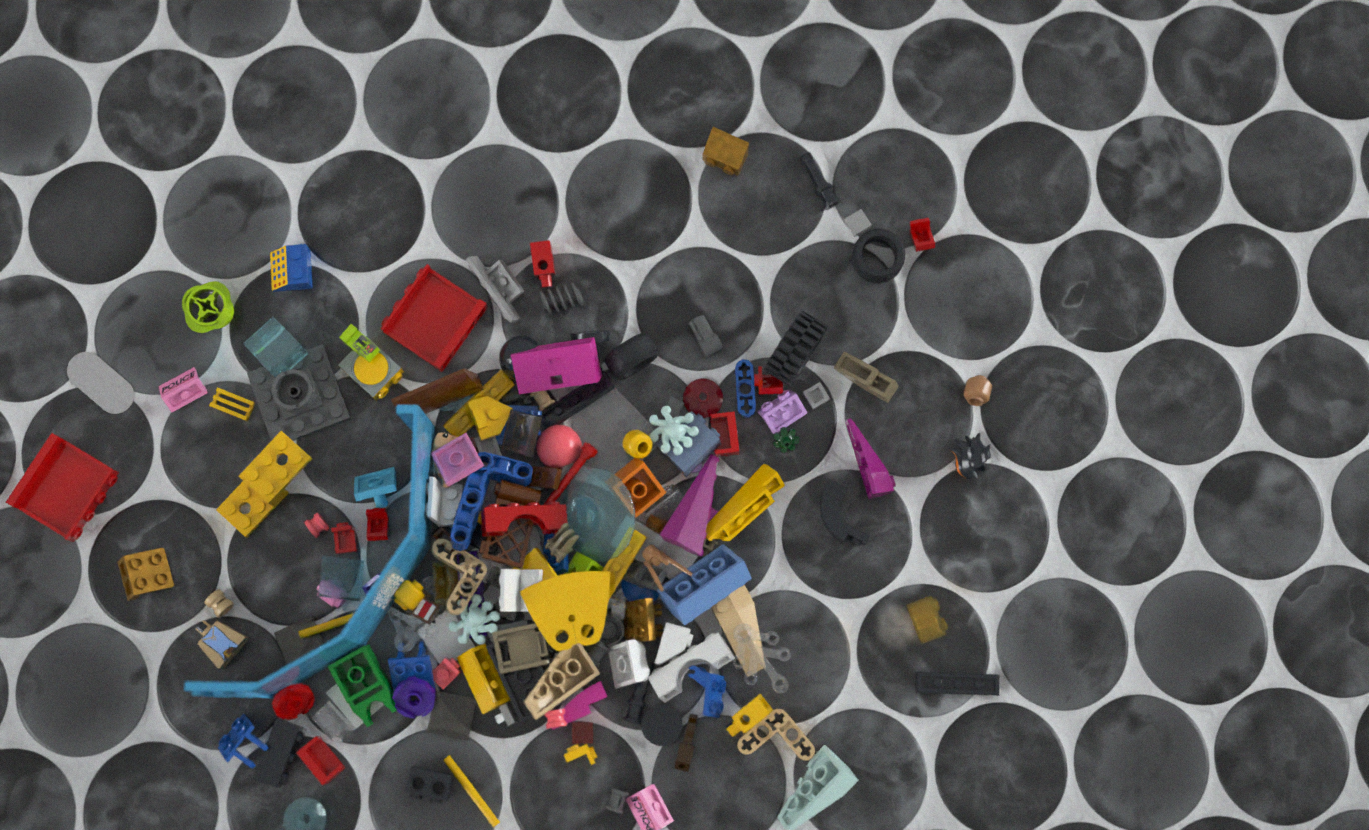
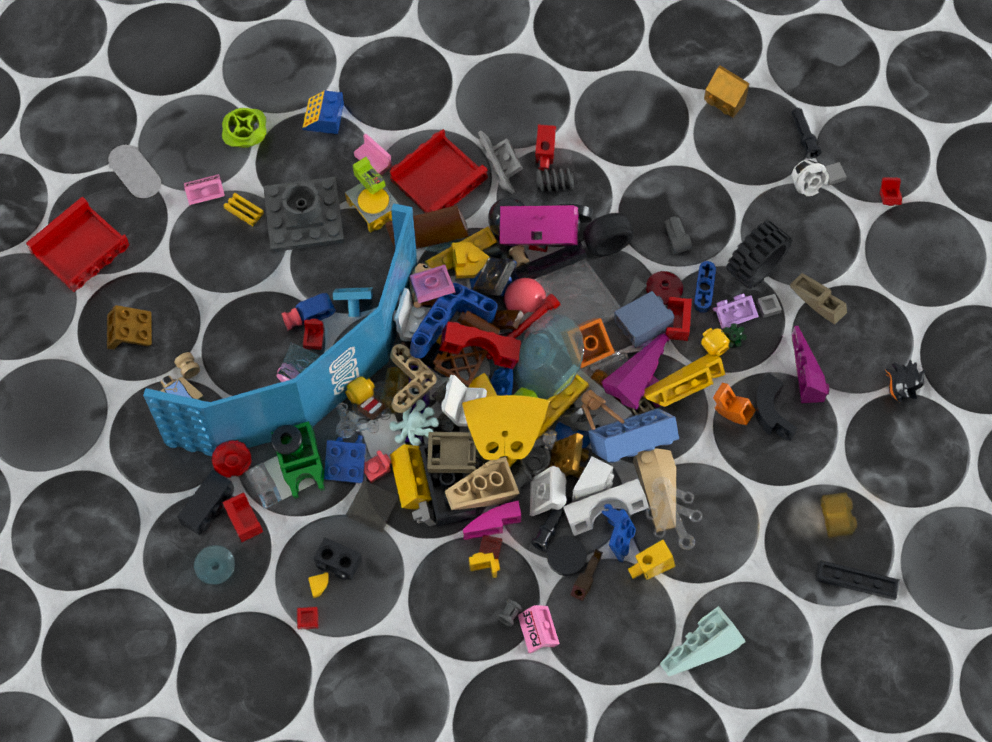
camera: 15 degrees right, 15 degrees down
yellow bracket [216,431,312,538] -> none
blue plate [218,713,269,768] -> none
clear light blue panel [243,317,308,378] -> none
red bracket [366,508,389,541] -> none
dark purple plate [393,676,436,718] -> none
yellow bar [443,755,500,828] -> none
coral wheel [544,709,567,729] -> none
dark tan arm [545,523,579,563] -> none
yellow head [622,430,652,459] -> none
light aqua animal [649,406,699,455] -> none
tan beam [737,709,815,760] -> none
red bracket [754,366,783,394] -> none
black tyre [852,229,905,284] -> none
medium nougat head [964,375,992,406] -> none
none -> black piece [271,424,302,455]
none -> blue beam [295,293,336,325]
none -> yellow tile [308,572,329,598]
none -> bright pink panel [354,134,392,175]
none -> yellow head [701,328,730,357]
none -> orange brick [713,383,756,425]
none -> white cone [792,160,829,196]

